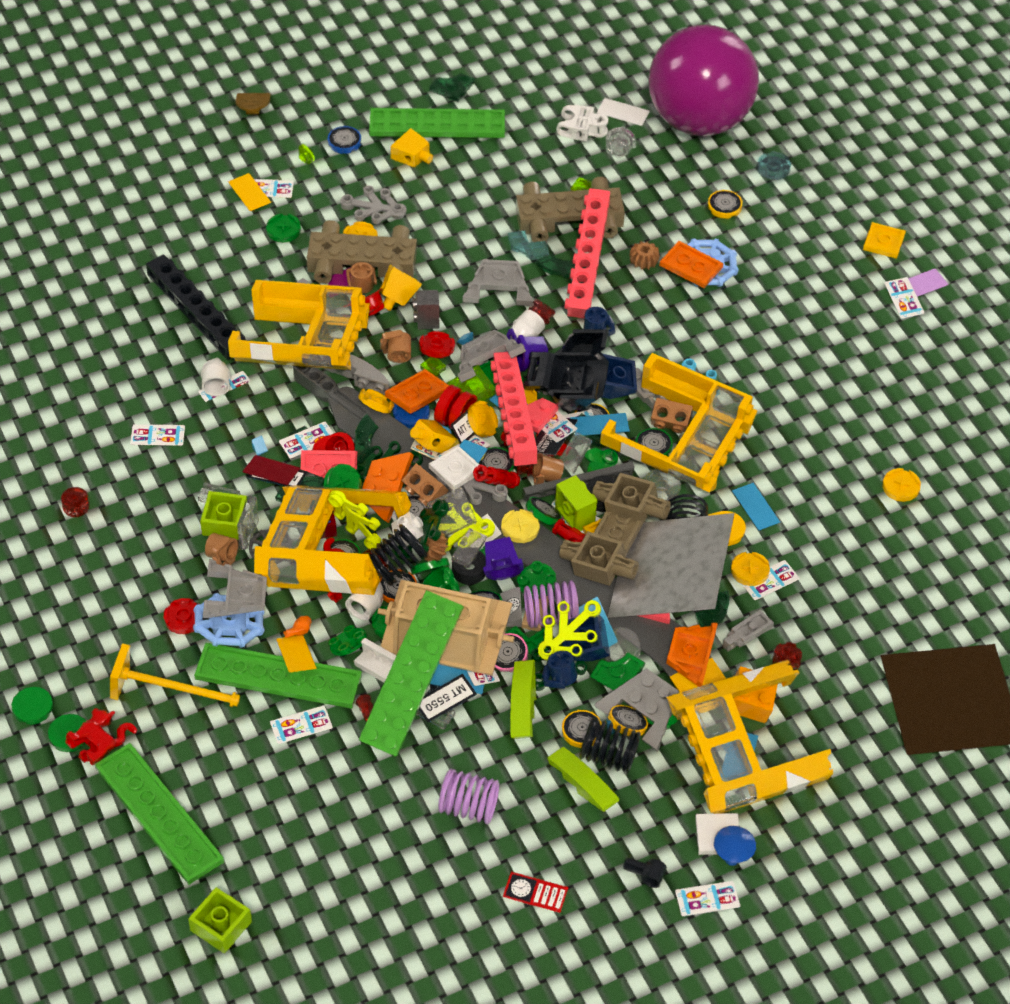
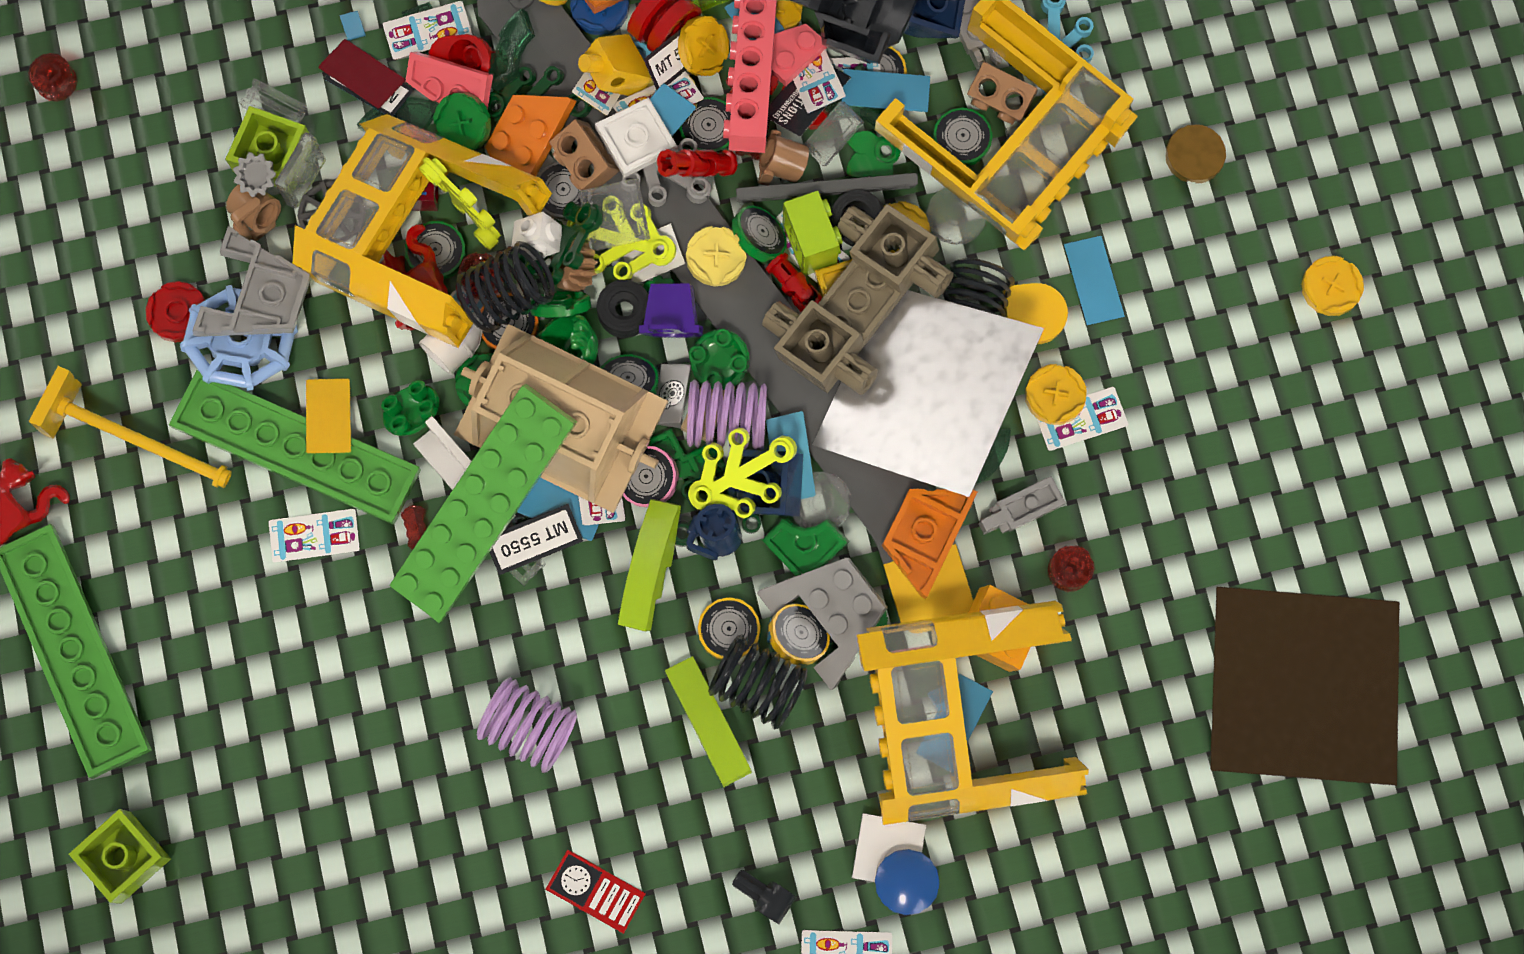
camera: 10 degrees right, 25 degrees up
orange animal [283,616,312,638] -> none
clear tile [451,528,487,568] -> none
none -> light grey piece [233,152,276,197]
none -> pearl gold tile [1165,125,1226,184]

